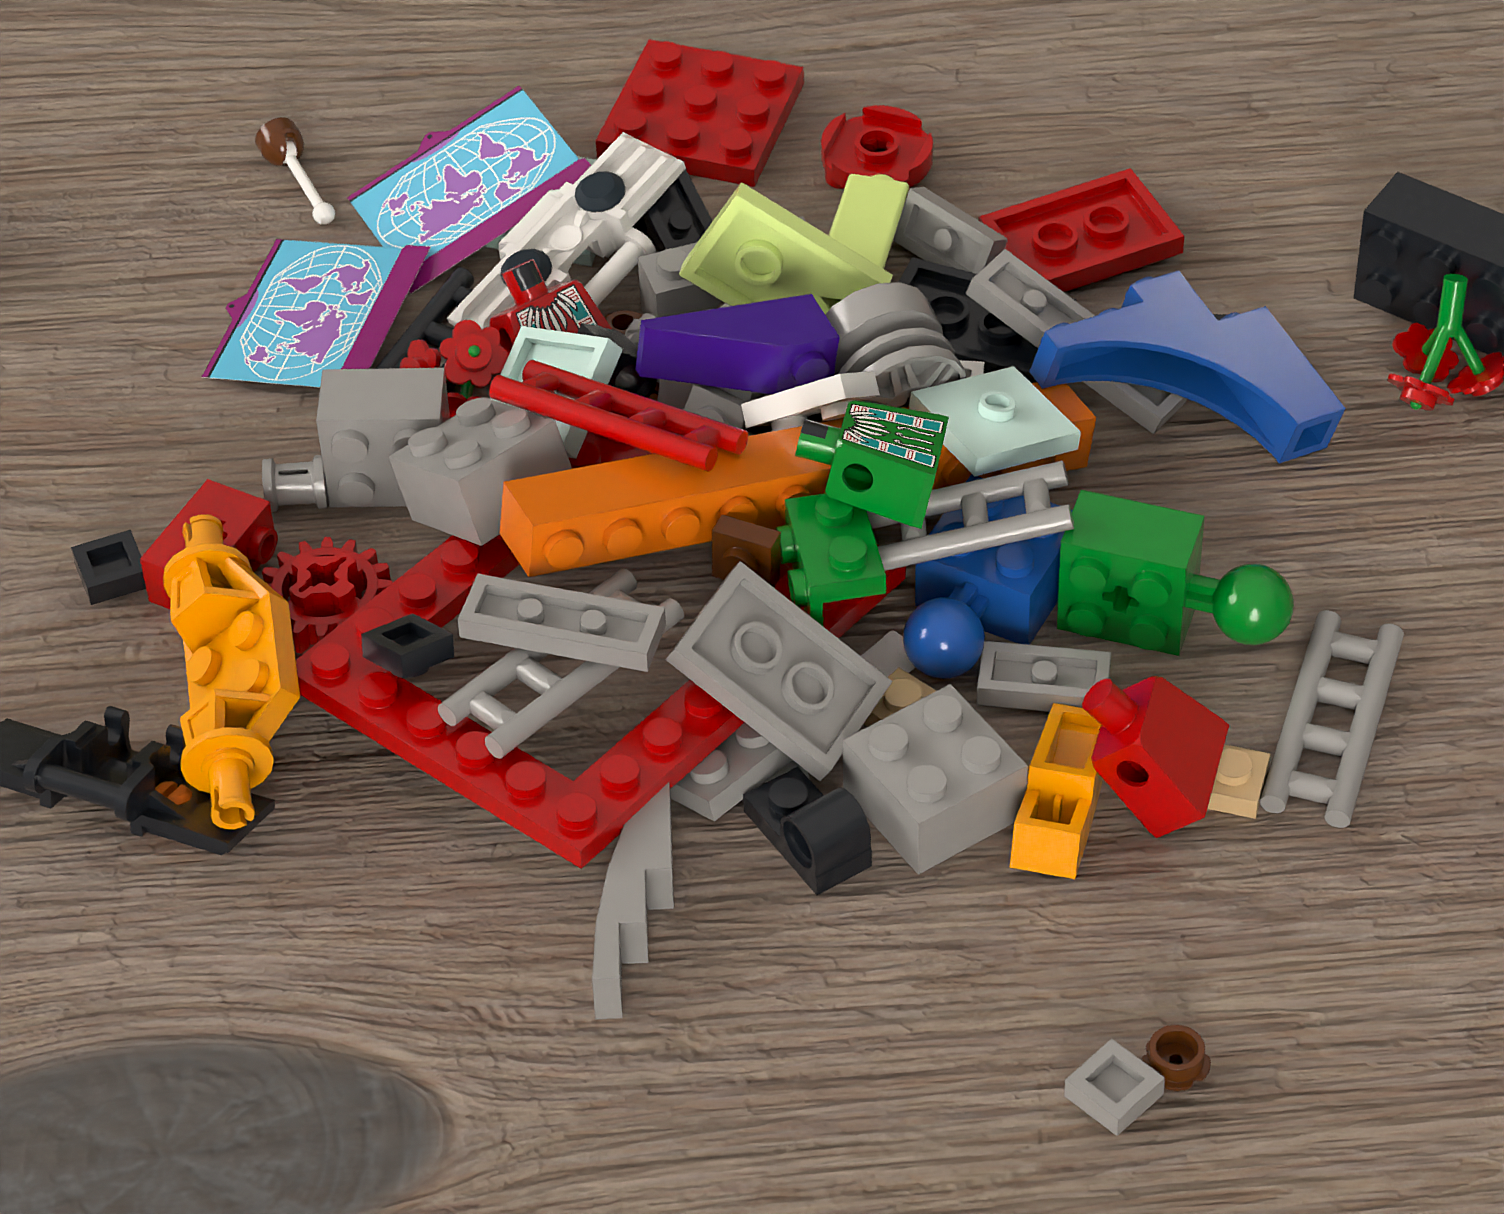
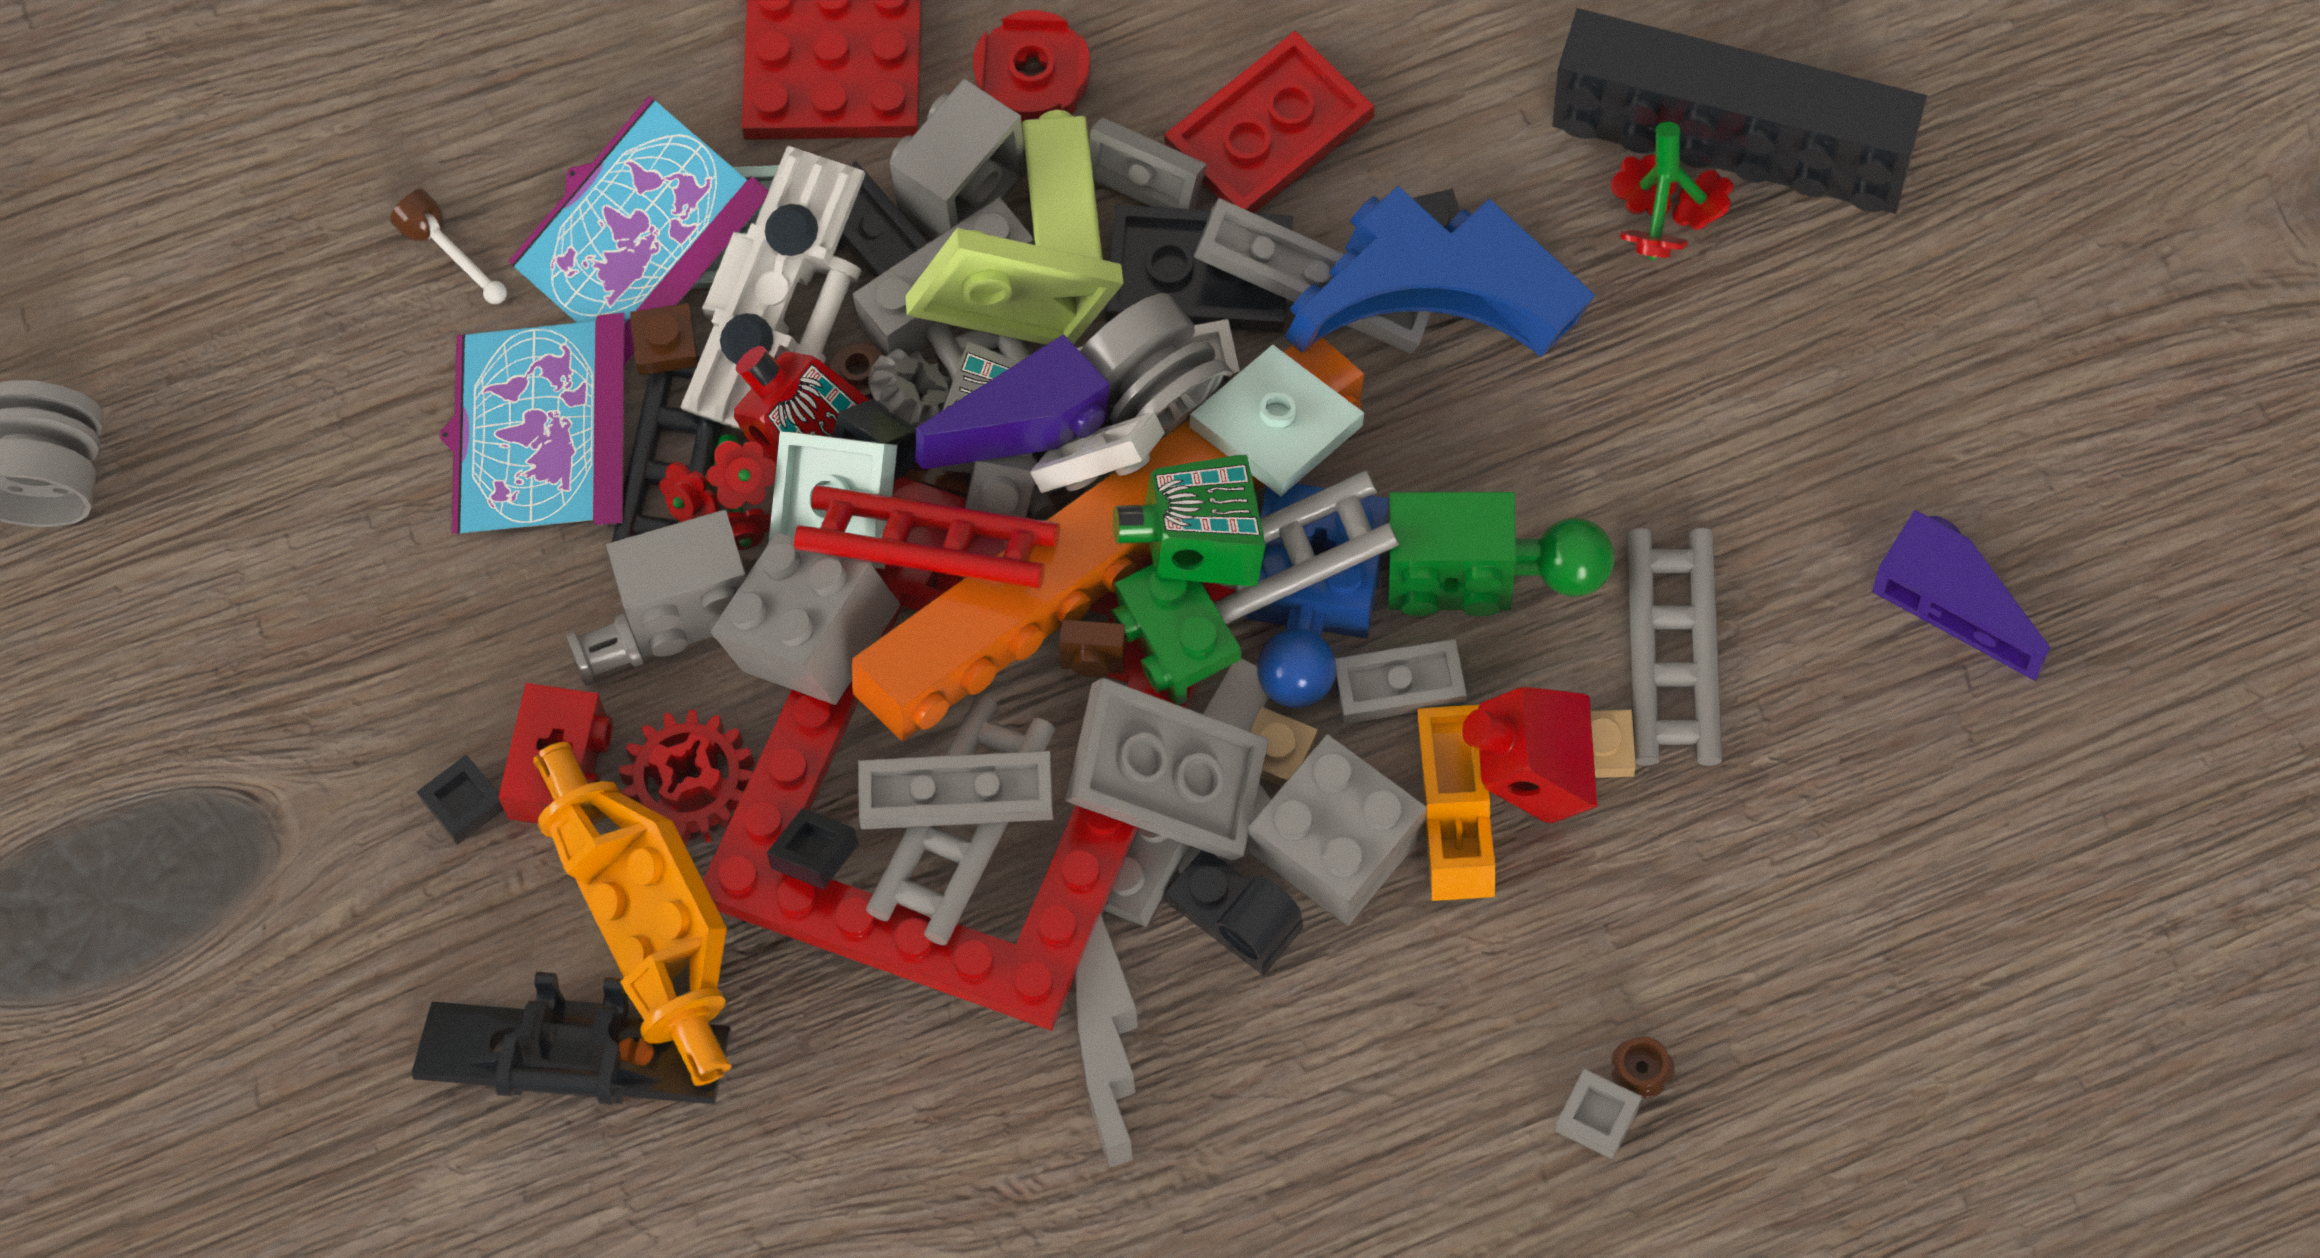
camera: 15 degrees left, 20 degrees up
none -> reddish brown plate [630,303,698,376]
none -> light grey brick [890,79,1027,241]

